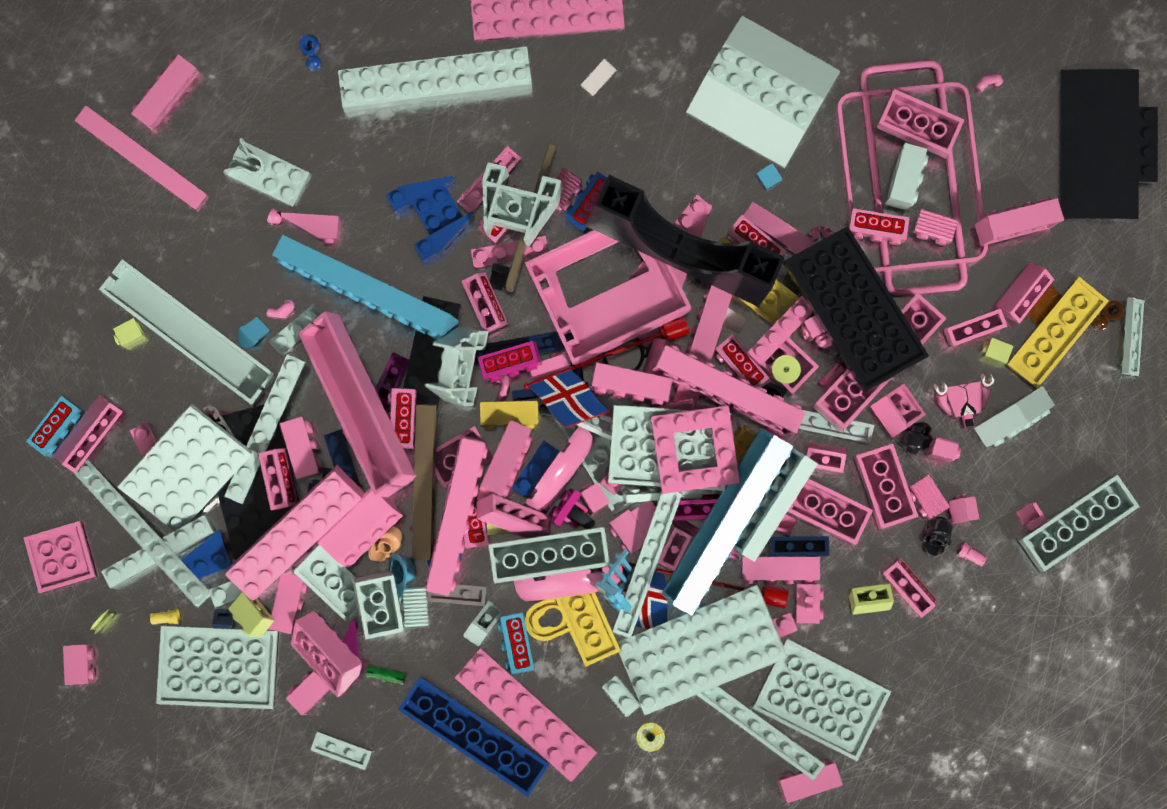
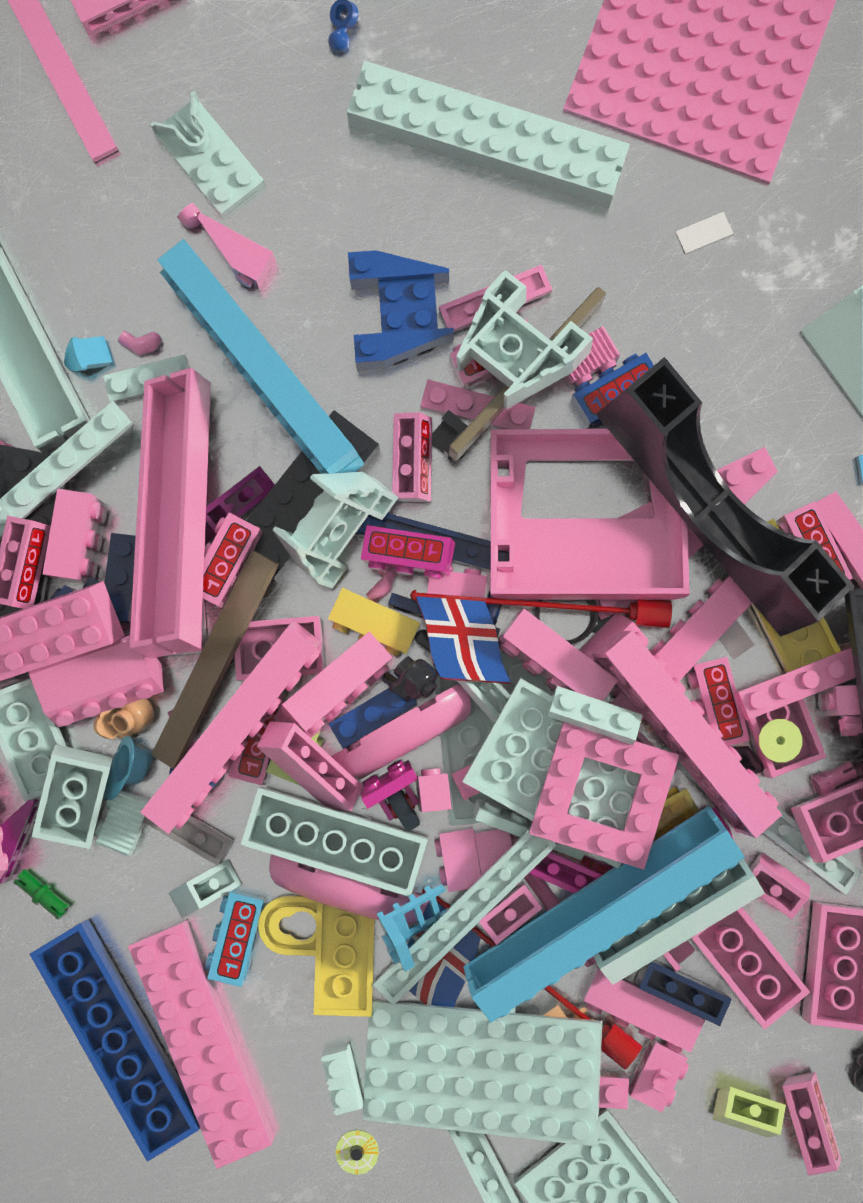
camera: 30 degrees right, 0 degrees up
none -> black head [382,656,437,702]
none -> light aqua plate [548,686,642,745]

